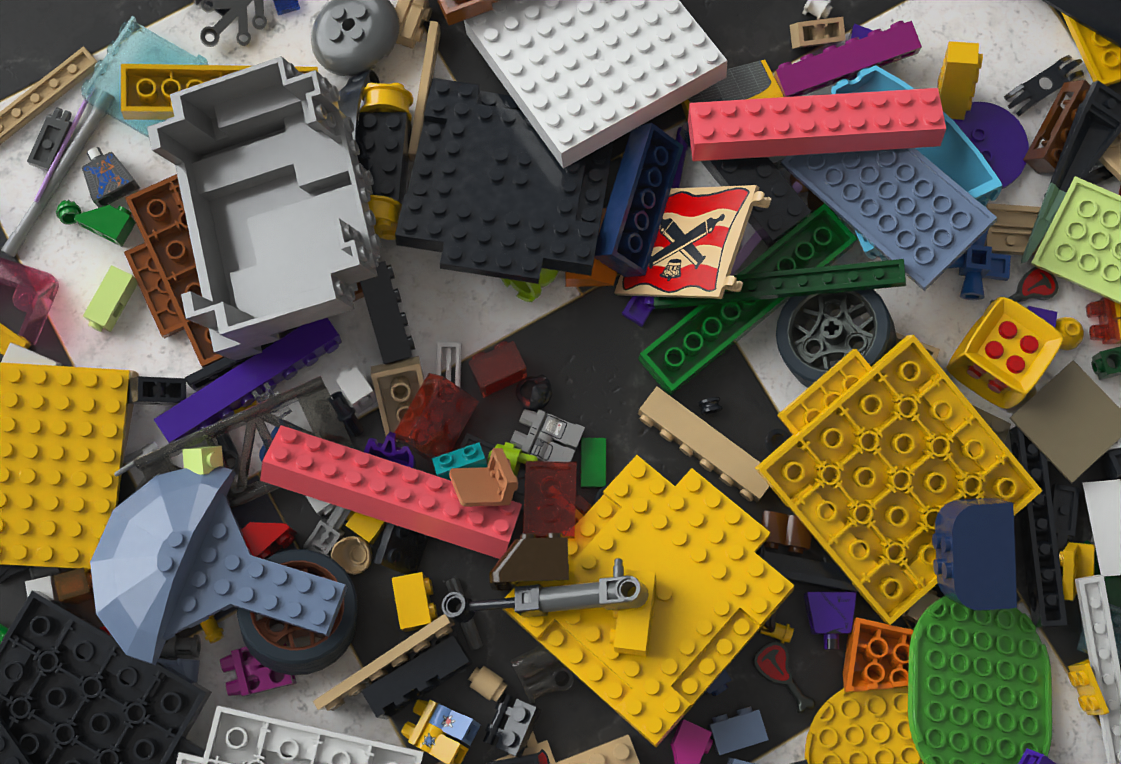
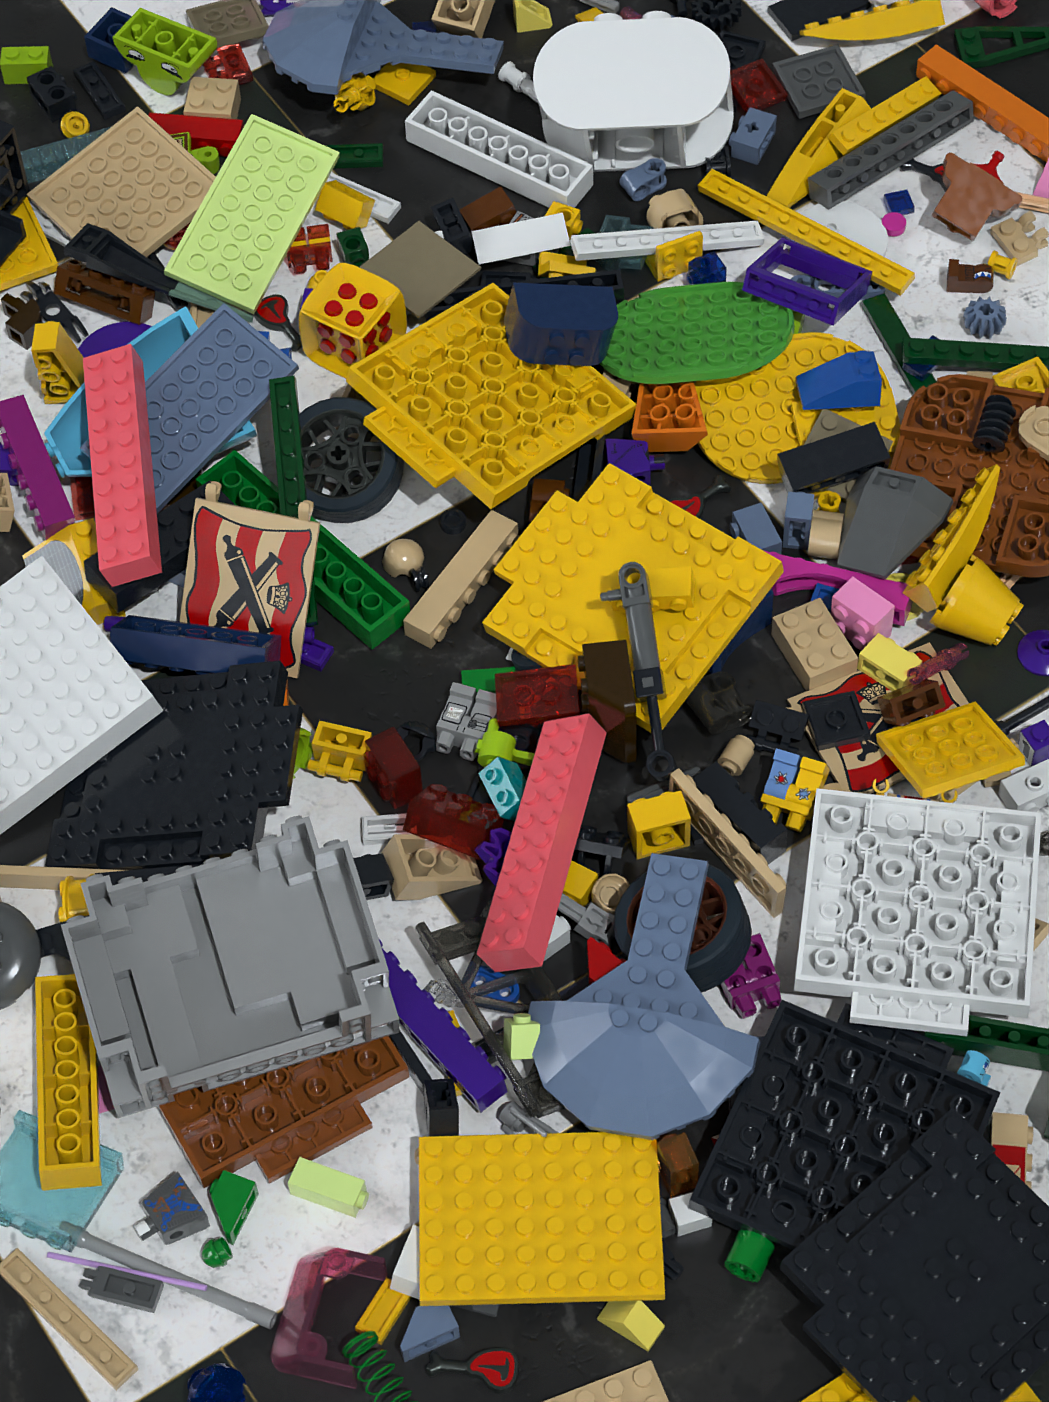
camera: 90 degrees left, 20 degrees down
black axle [328,391,363,437] -> none
white brick [336,366,377,414] -> none
nougat bracket [449,448,518,507] -> none
none -> dark brown brick [1,293,43,350]
none -> yellow brick [307,721,374,782]
none -> tan hair [382,539,425,578]
none -> clear blue brick [686,251,727,285]

